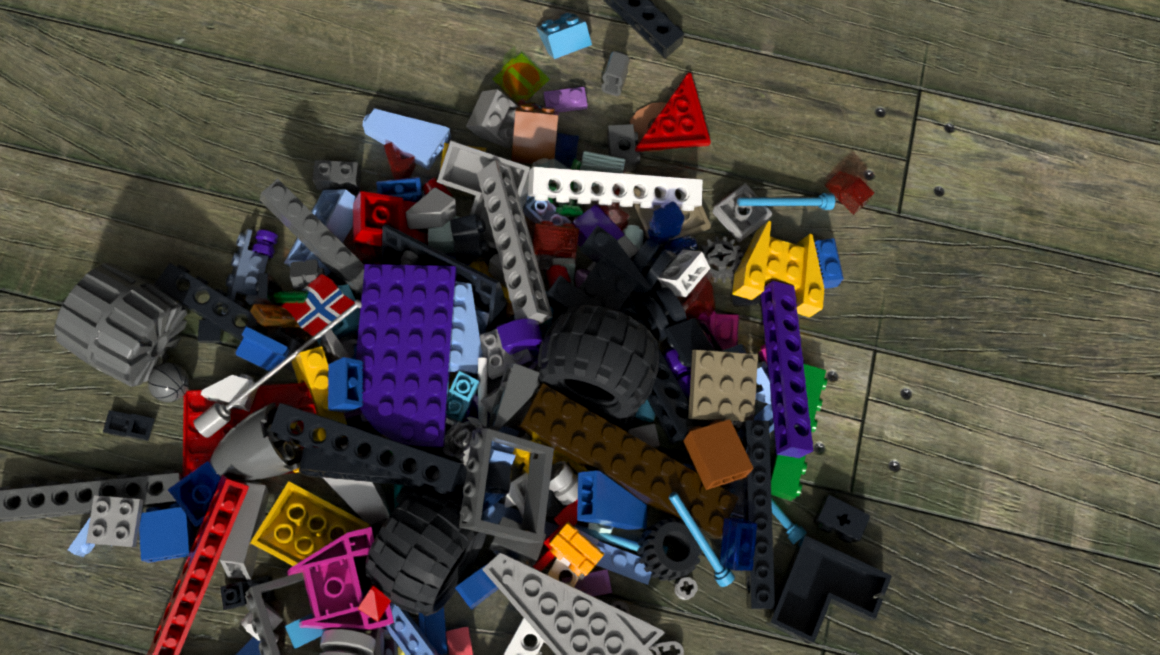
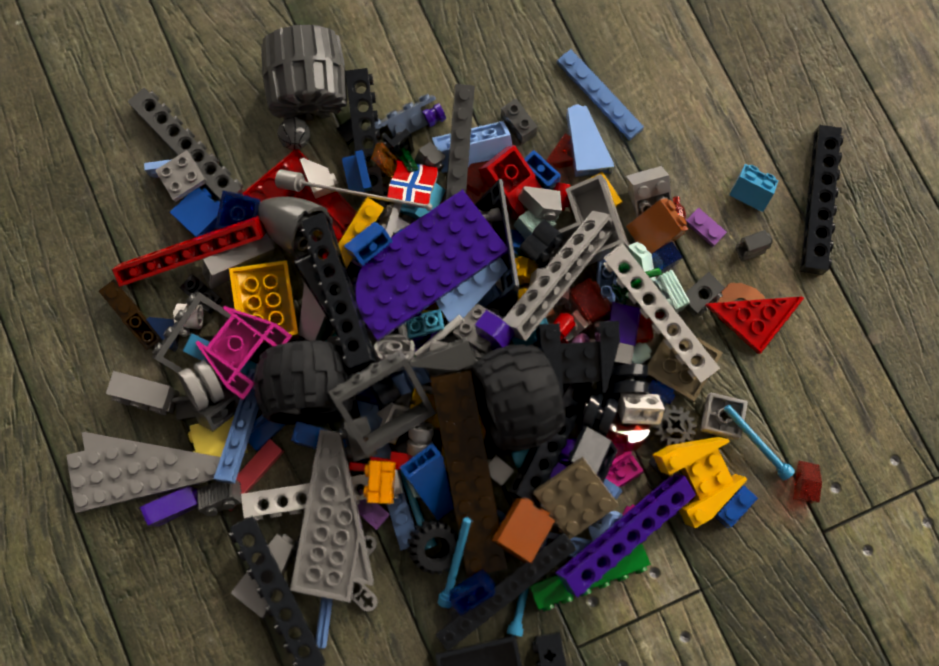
camera: 60 degrees right, 5 degrees up
black slope [103,410,155,441] -> none
red slope [357,586,391,622] -> none
clear neon green piece [492,53,550,105] -> none
clear blue brick [647,201,685,245] -> none
light grey bush [674,577,698,600] -> none
none -> medium blue plate [557,49,644,141]

